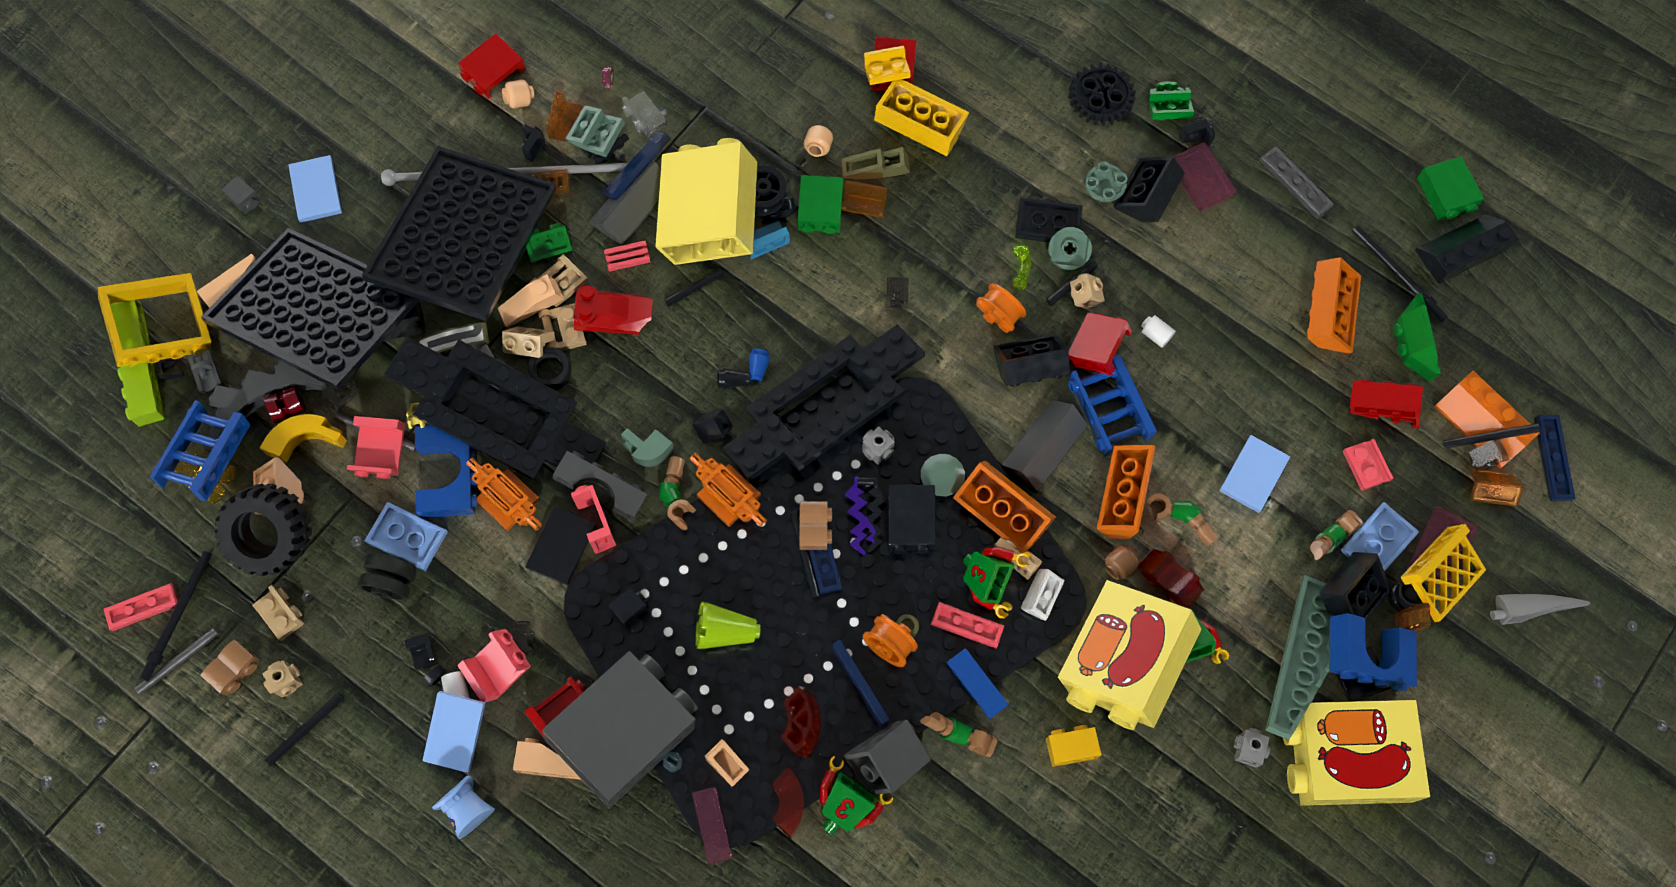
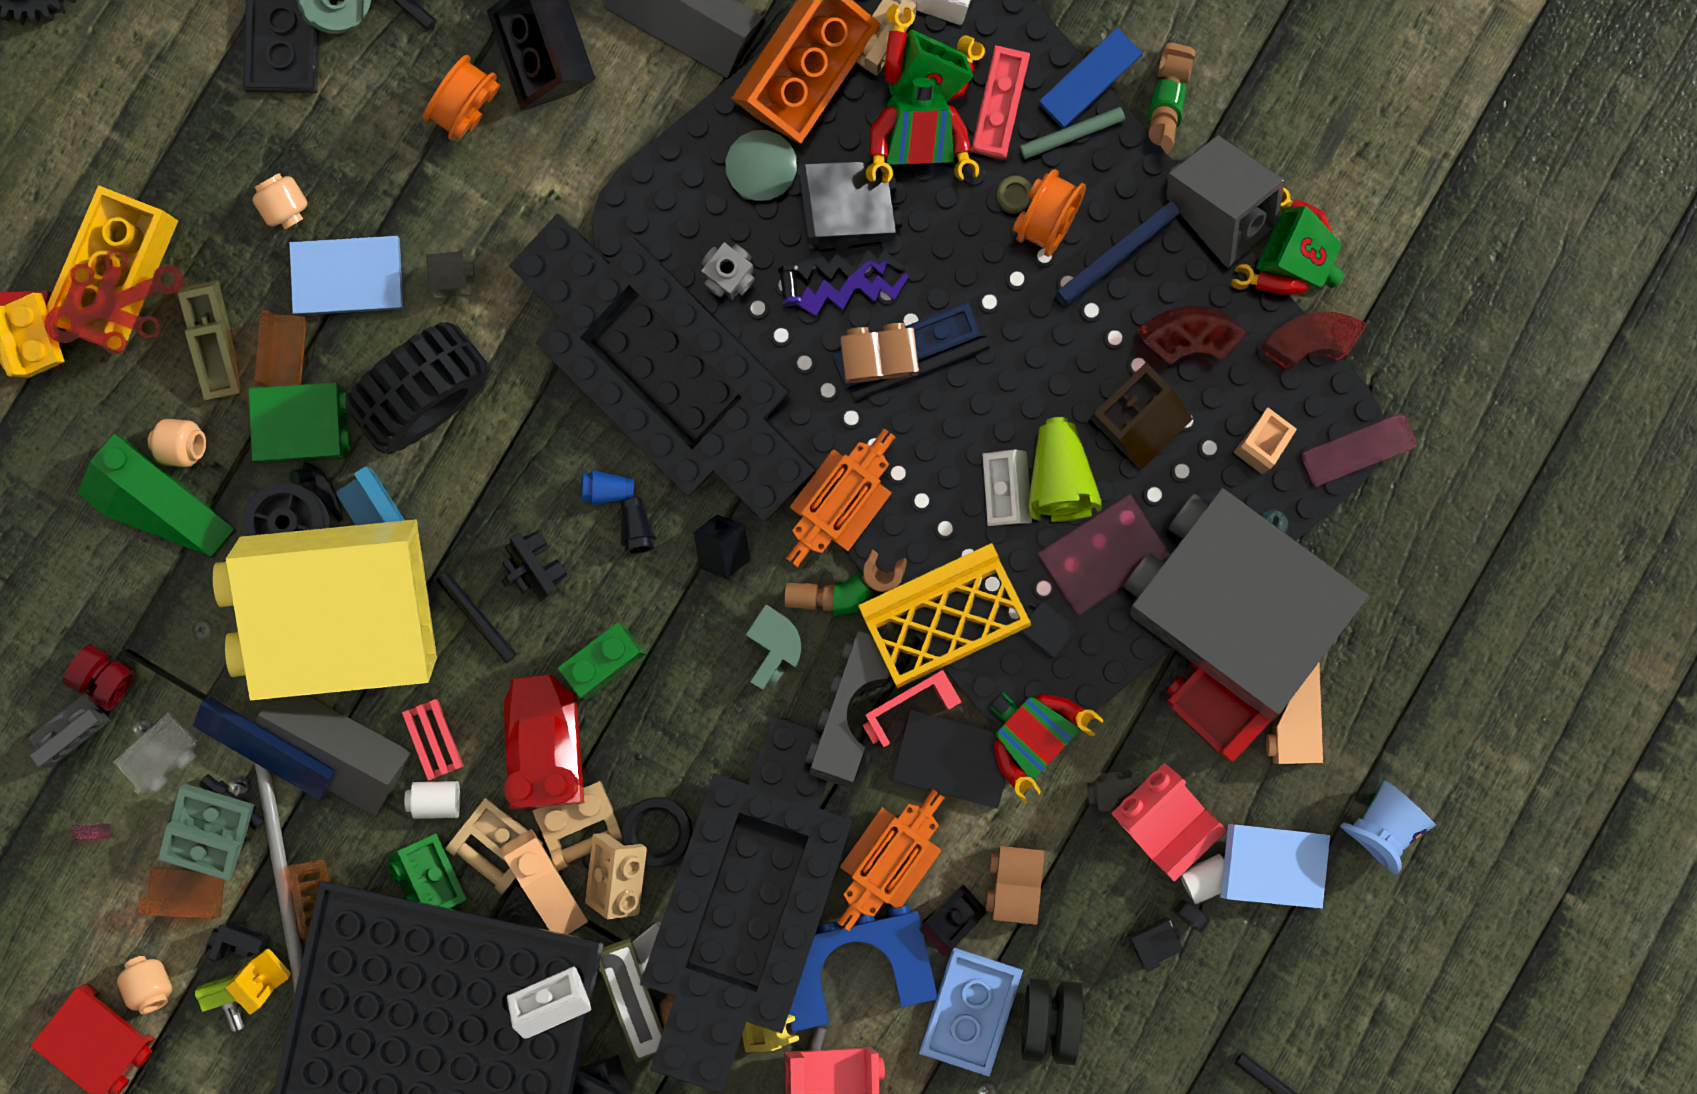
camera: 95 degrees left, 15 degrees up
clear neon green arm [1012,245,1032,290] -> none
none -> dark grey bracket [29,694,110,767]
none -> clear red plant [45,249,184,354]
none -> dark red wheel [63,644,135,711]
none -> green wedge [77,434,236,557]
none -> lime piece [195,974,244,1032]
none -> yellow bracket [225,949,291,1015]
none -> light nougat head [252,173,308,230]
none -> light blue tile [289,236,403,316]
none -> black tyre [345,322,490,454]
none -> white brick [404,781,460,819]
none -> black hips [501,531,567,602]
none -> white slope [507,967,591,1039]
none -> green brick [558,622,647,699]
none -> yellow fence [858,543,1031,688]
none -> torso [865,77,979,183]
none -> black slope [919,884,988,956]
none -> white slope [983,450,1032,526]
none -> medium nougat brick [985,846,1044,925]
none -> torso [989,692,1103,804]
none -> sand green bar [1019,107,1125,160]
none -> clear pink tile [1038,494,1170,615]
none -> dark brown slope [1089,362,1193,470]

